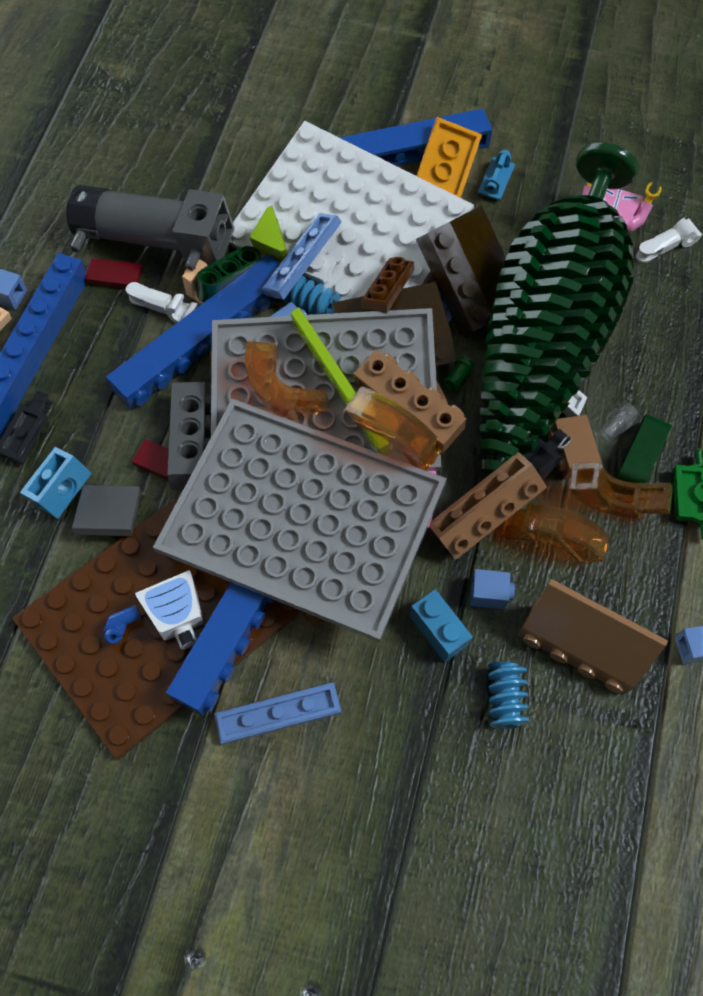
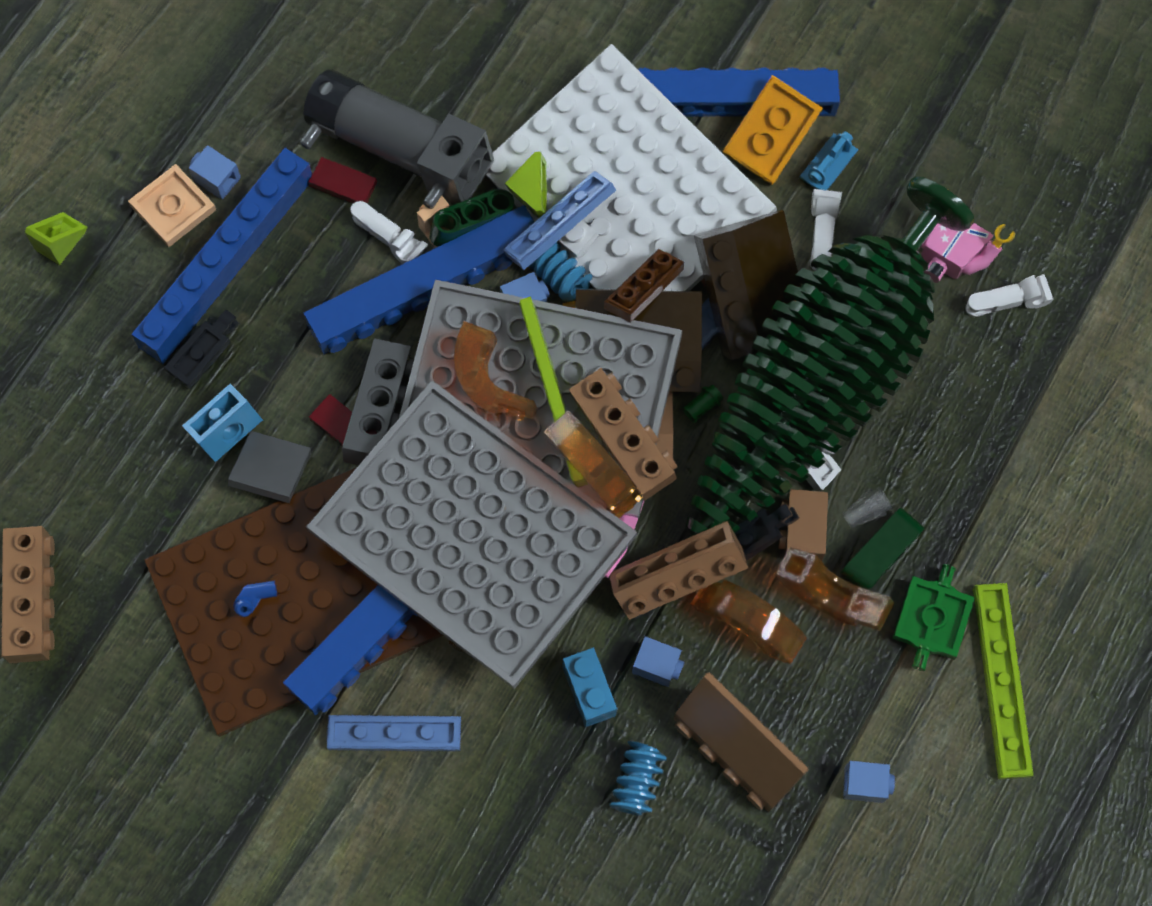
camera: 15 degrees right, 5 degrees up
torso [135,570,204,649] -> none
none -> white piece [810,189,842,271]

